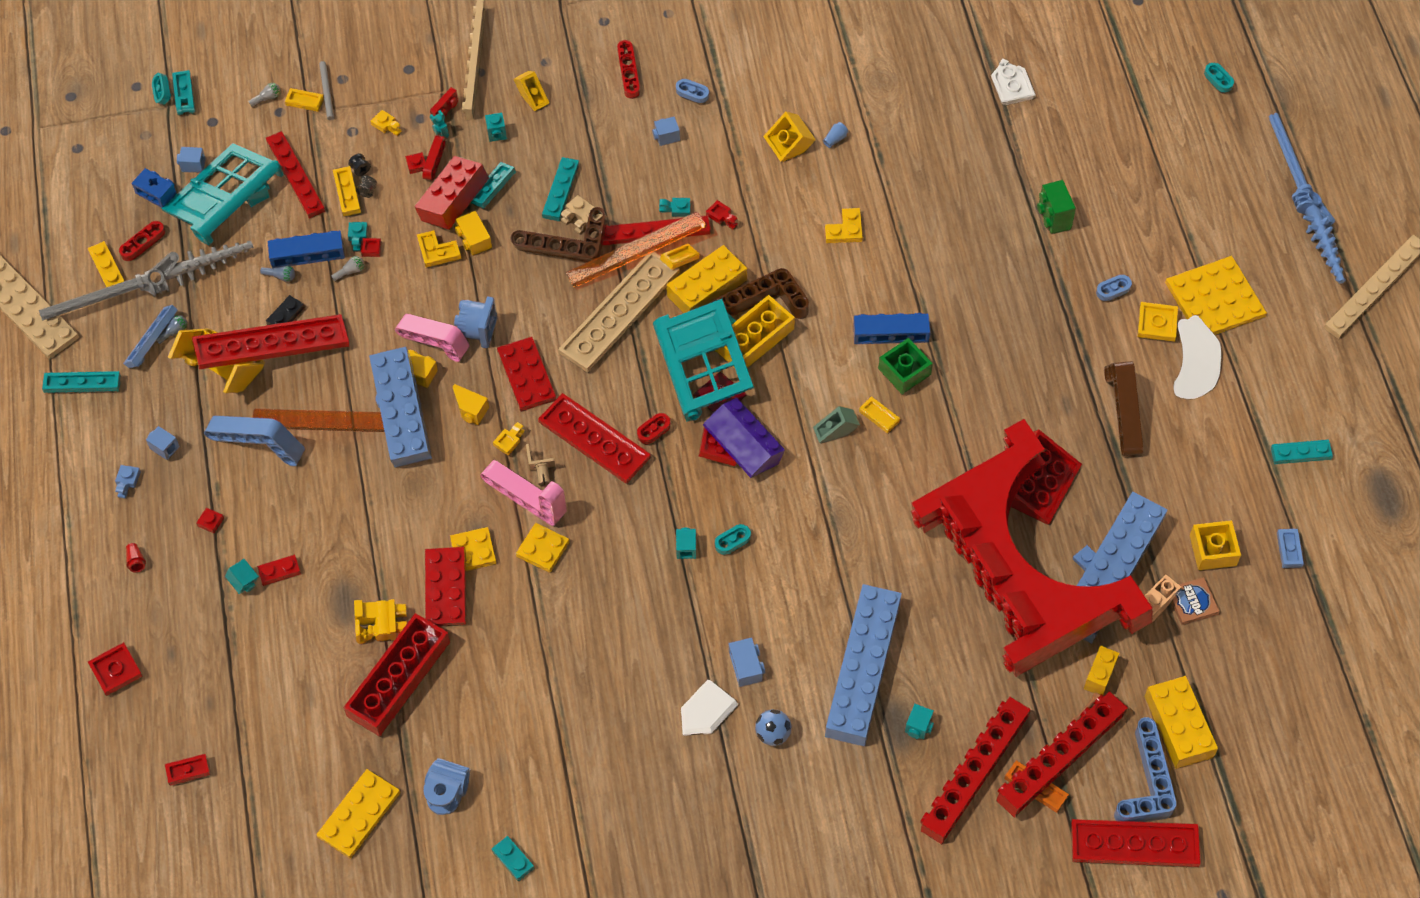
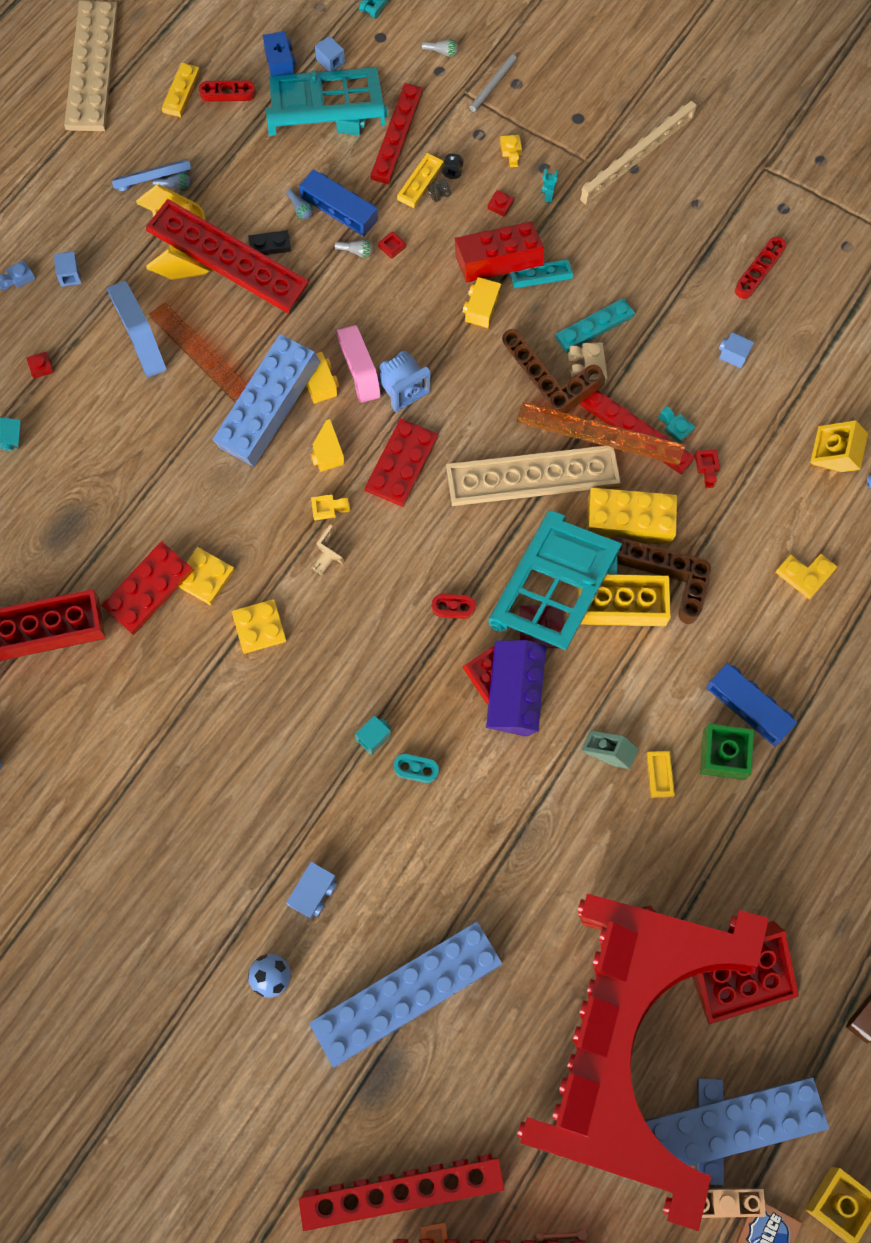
camera: 40 degrees right, 10 degrees up
light grey piece [39,240,254,321] -> none
teal plate [42,371,121,393] -> none
red plate [257,554,301,586] -> none
yellow tile [285,88,324,112] -> none
teal plate [348,222,368,251] -> none
yellow hips [354,599,407,644] -> none
yellow plate [417,230,461,268] -> none
red beam [422,135,446,181] -> none
red plate [430,87,458,117] -> none
bright pink beam [480,460,567,526] -> none
teal brick [485,112,507,142] -> none
yellow slope [513,71,549,111] -> none
red plate [538,393,651,484] -> none
yellow tile [660,243,700,270] -> none
medium blue plate [676,79,709,103] -> none
white tile [681,680,738,736] -> none
teal brick [905,704,934,739] -> none
yellow brick [1084,645,1119,695] -> none

